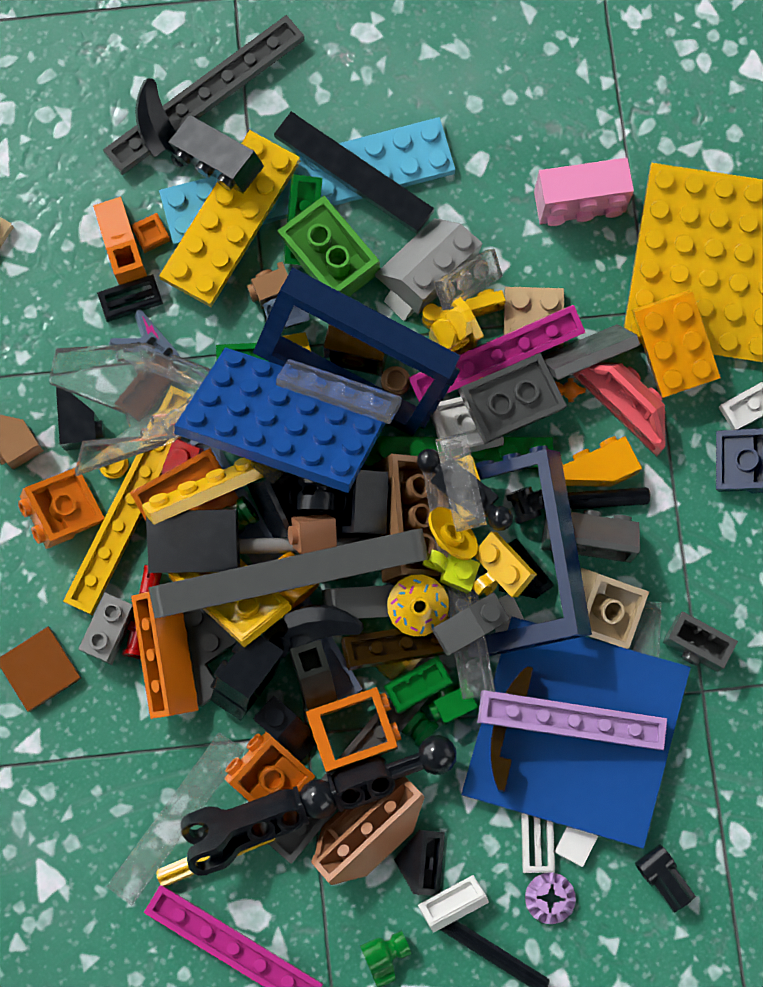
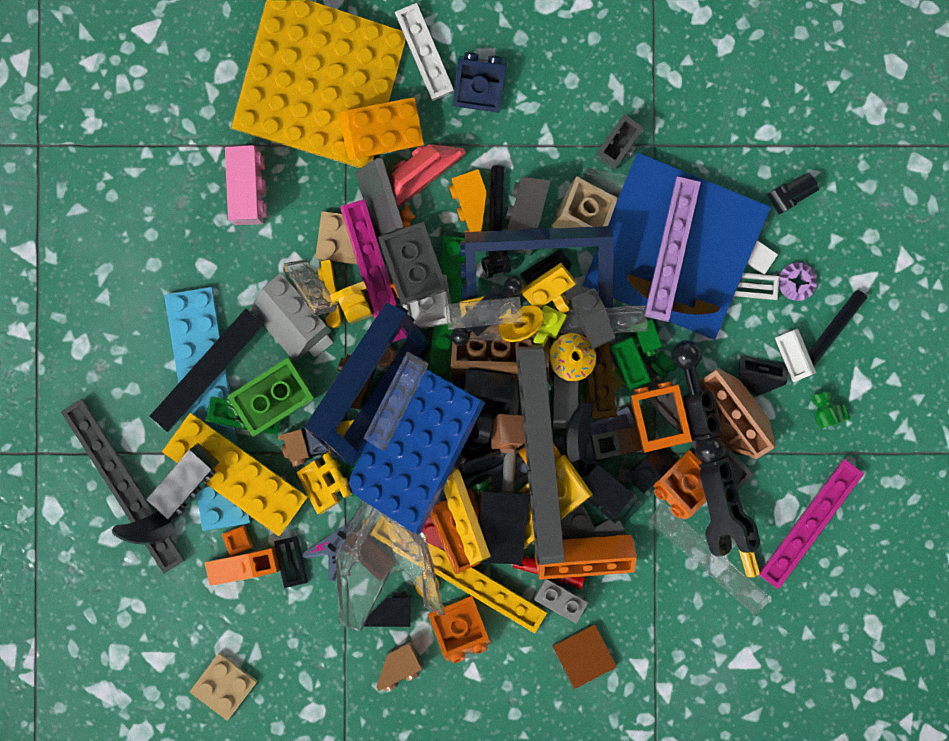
camera: 85 degrees left, 10 degrees up
none -> yellow plate [297,452,352,514]

